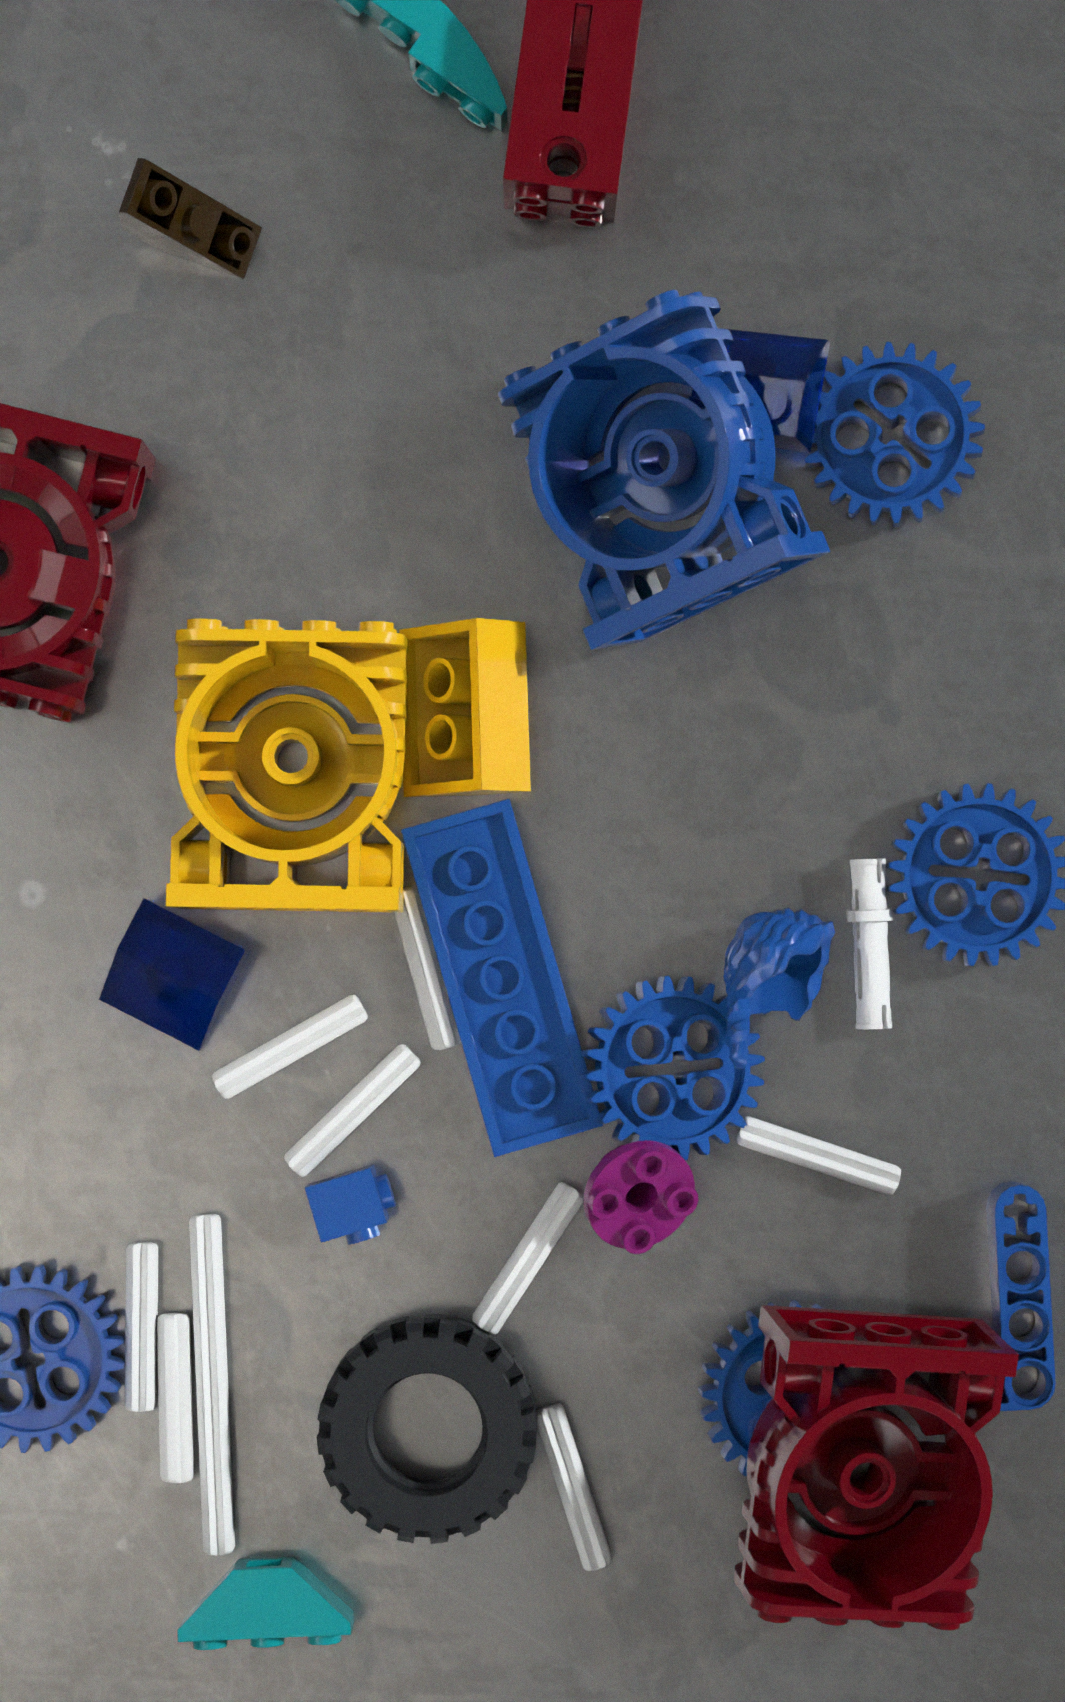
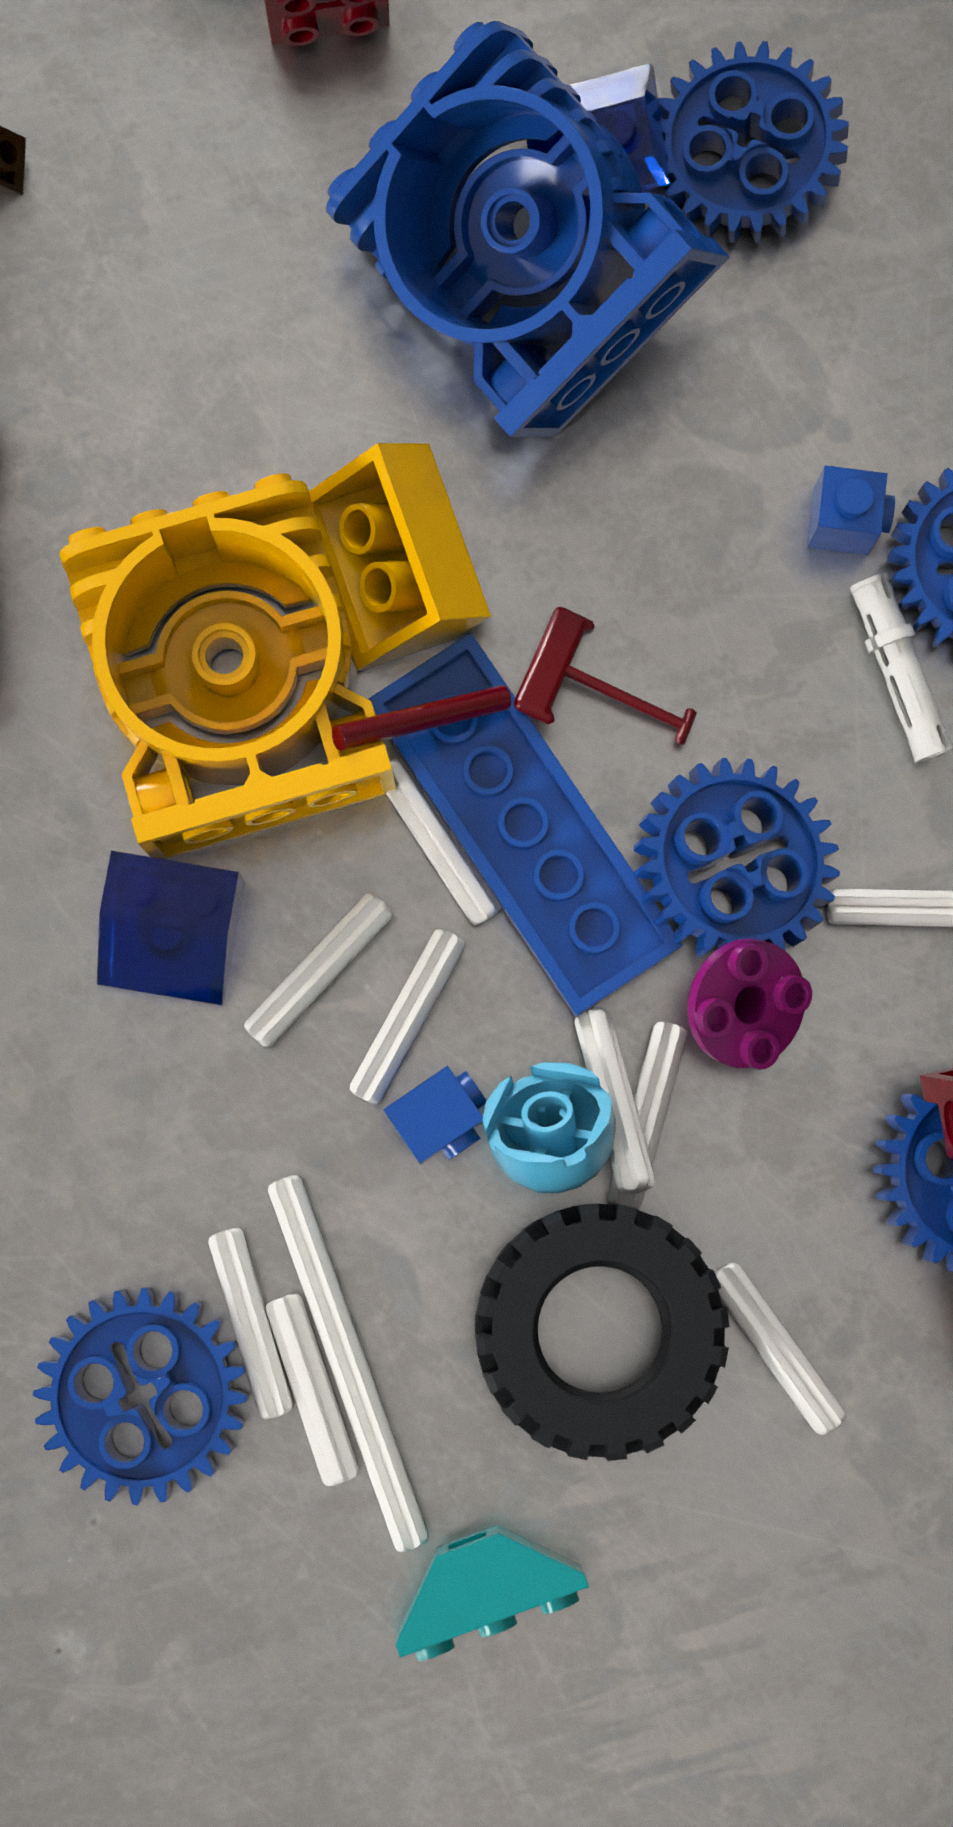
camera: 20 degrees left, 5 degrees down
blue hair [723,908,835,1070] -> none
none -> dark red bar [332,685,511,751]
none -> medium azure cylinder [482,1062,616,1193]
none -> dark red piece [513,606,697,745]
none -> white axle [574,1008,655,1195]
none -> blue brick [807,465,895,555]

